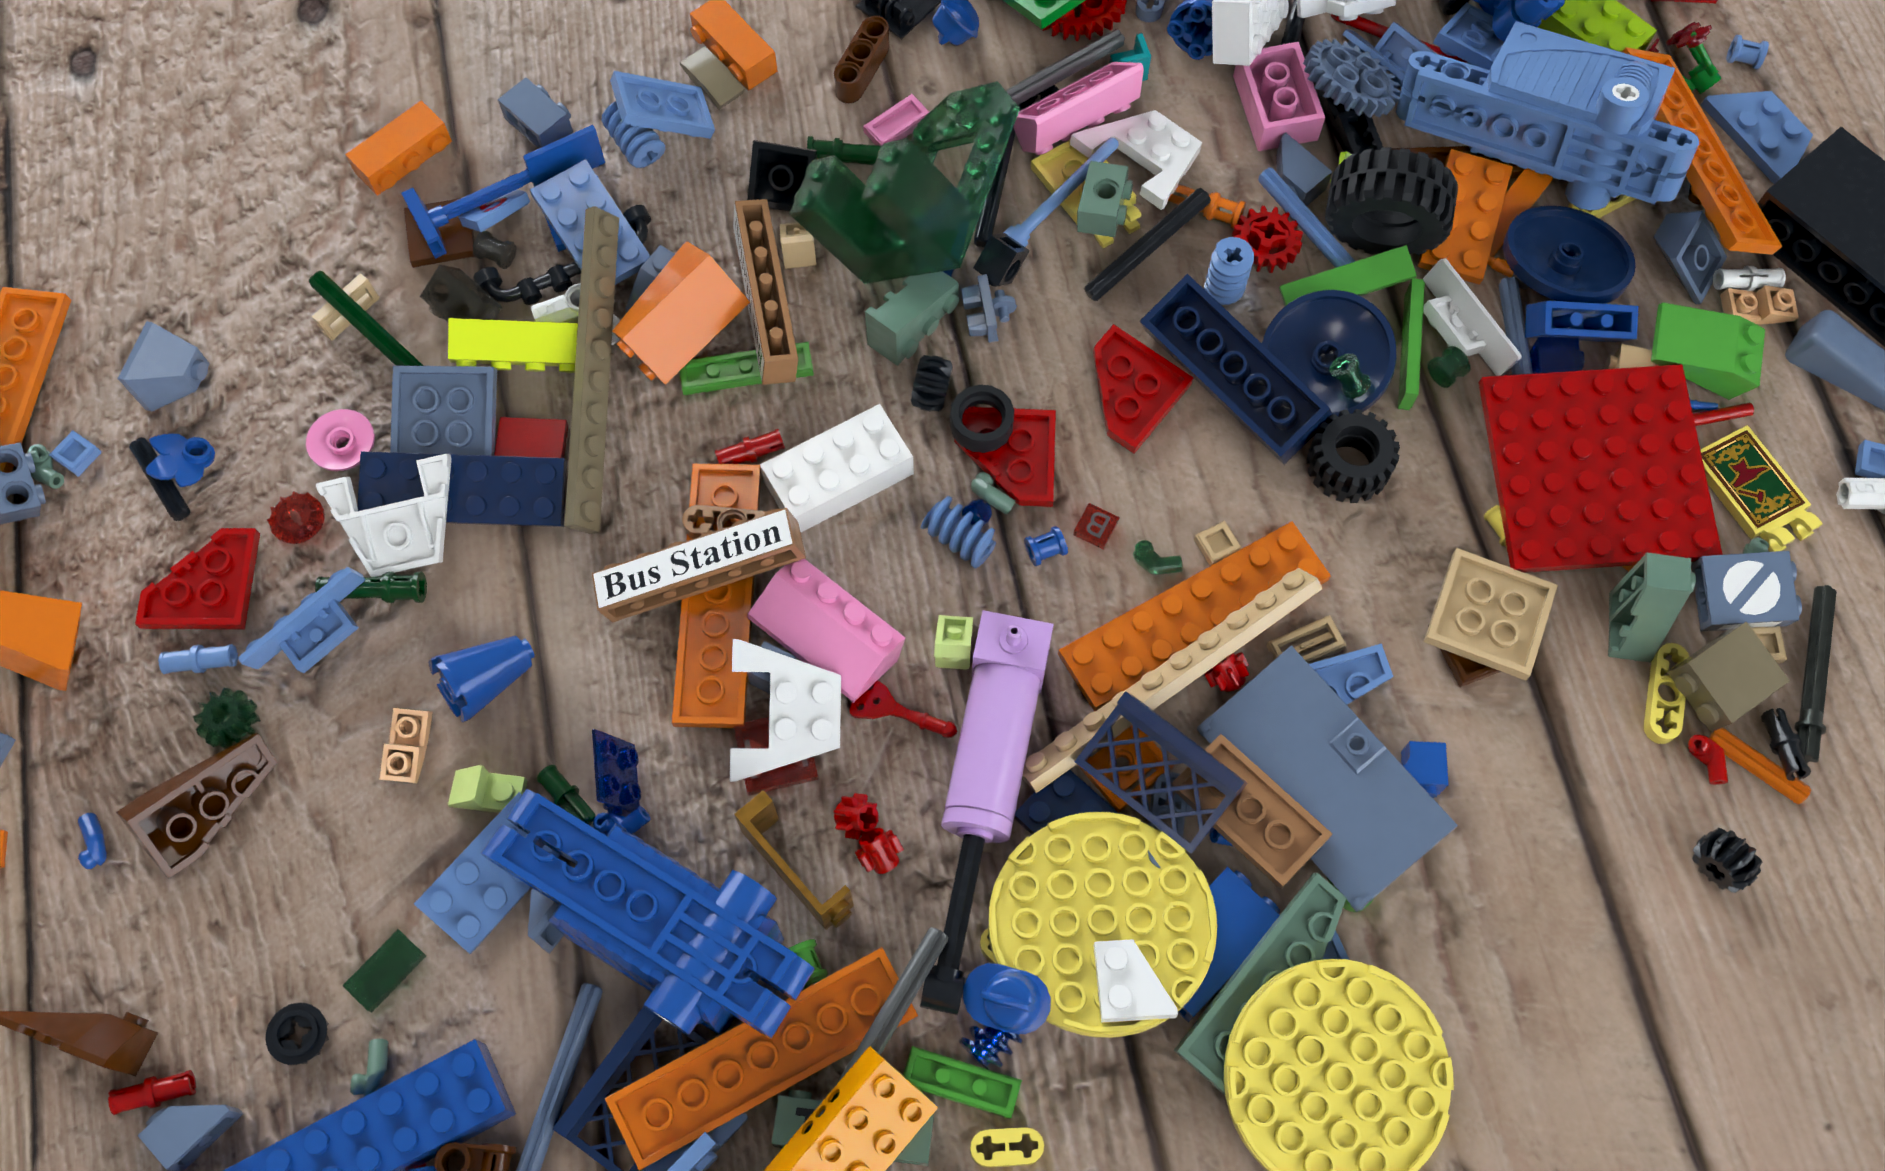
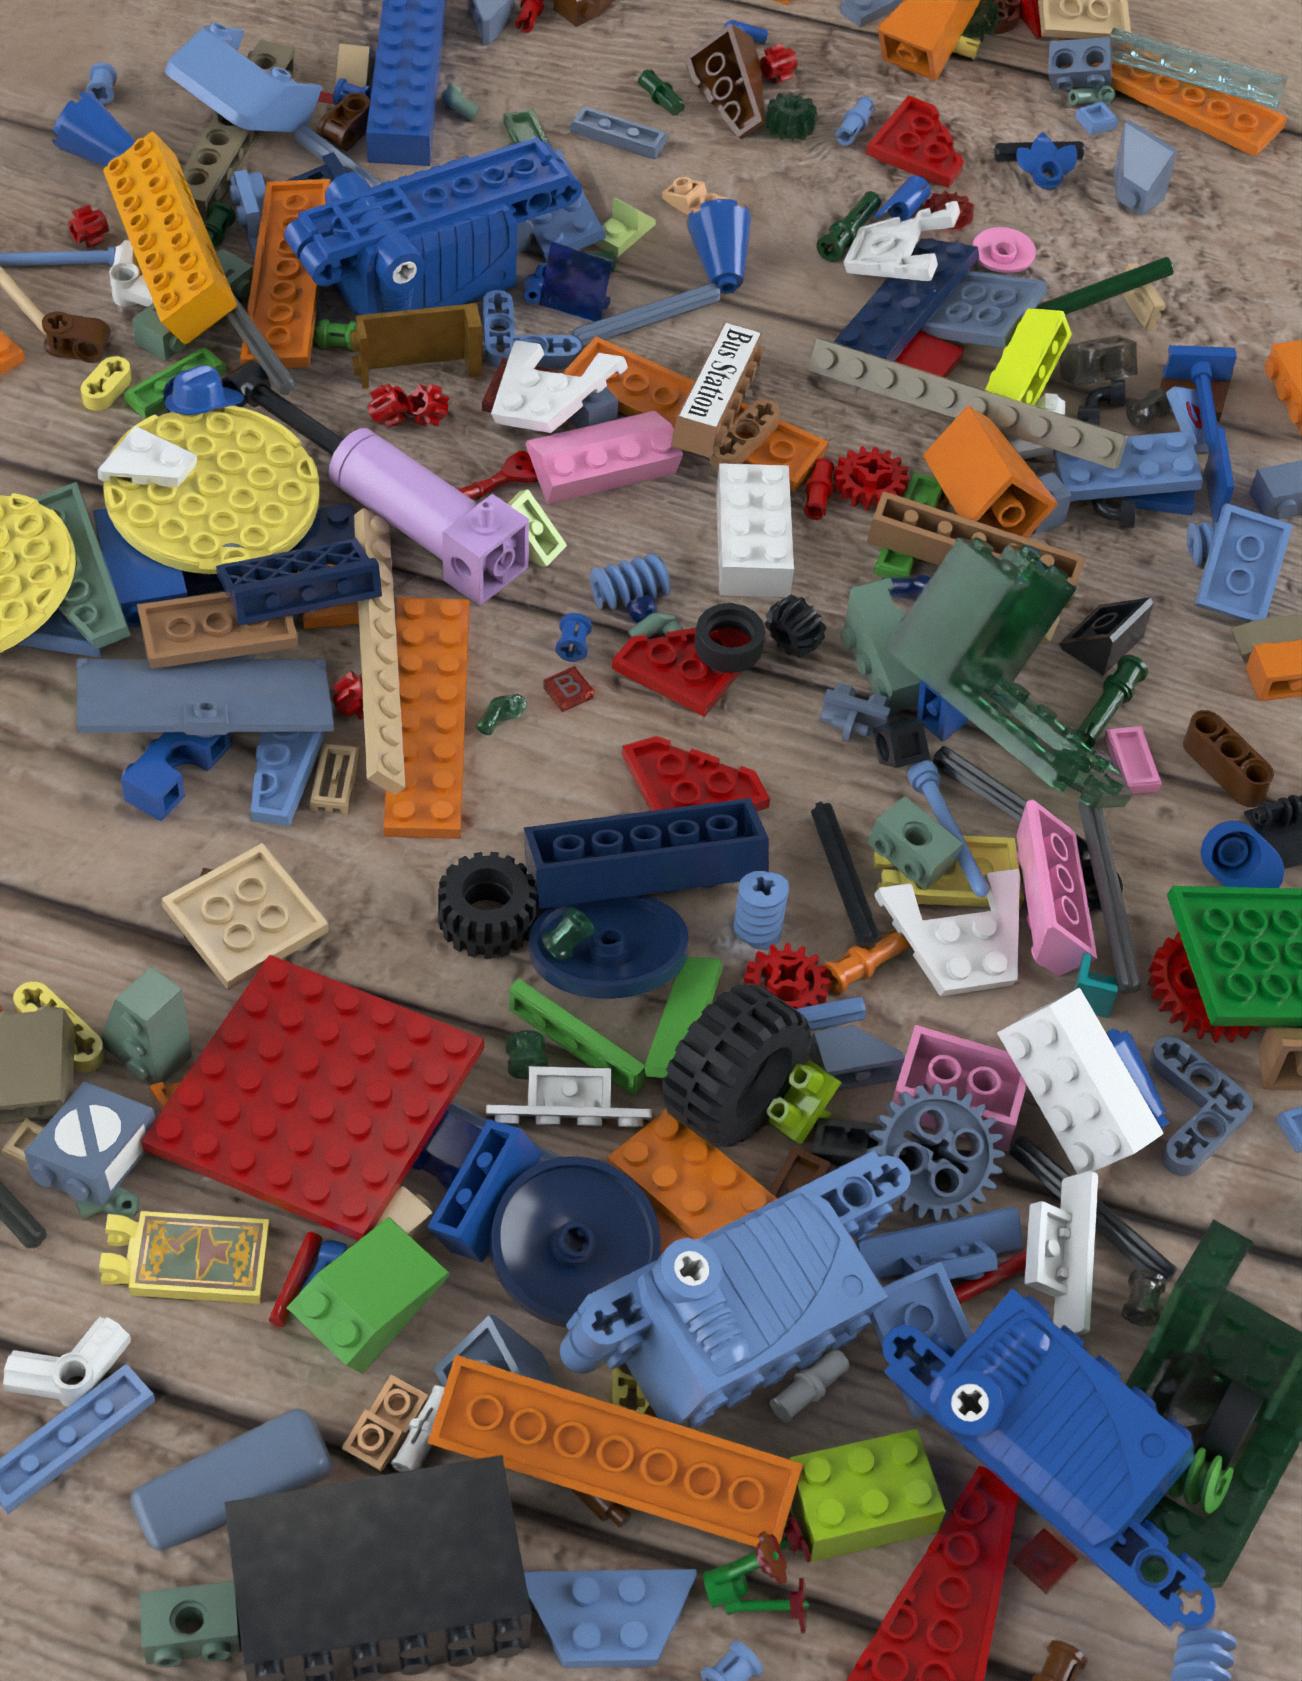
camera: 115 degrees right, 15 degrees down
medium blue bracket [238,567,366,673] -> none
black gear [266,1003,329,1066] -> none
tan tile [1194,521,1242,566] -> none
none -> medium blue beam [483,290,582,369]
none -> sand blue tile [570,106,668,160]
none -> sand blue axle [573,283,720,347]
none -> dark green axle [638,69,685,116]
none -> red gear [760,43,798,84]
none -> red gear [833,446,909,511]
none -> blue piece [874,175,931,222]
none -> clear blue arm [882,574,933,600]

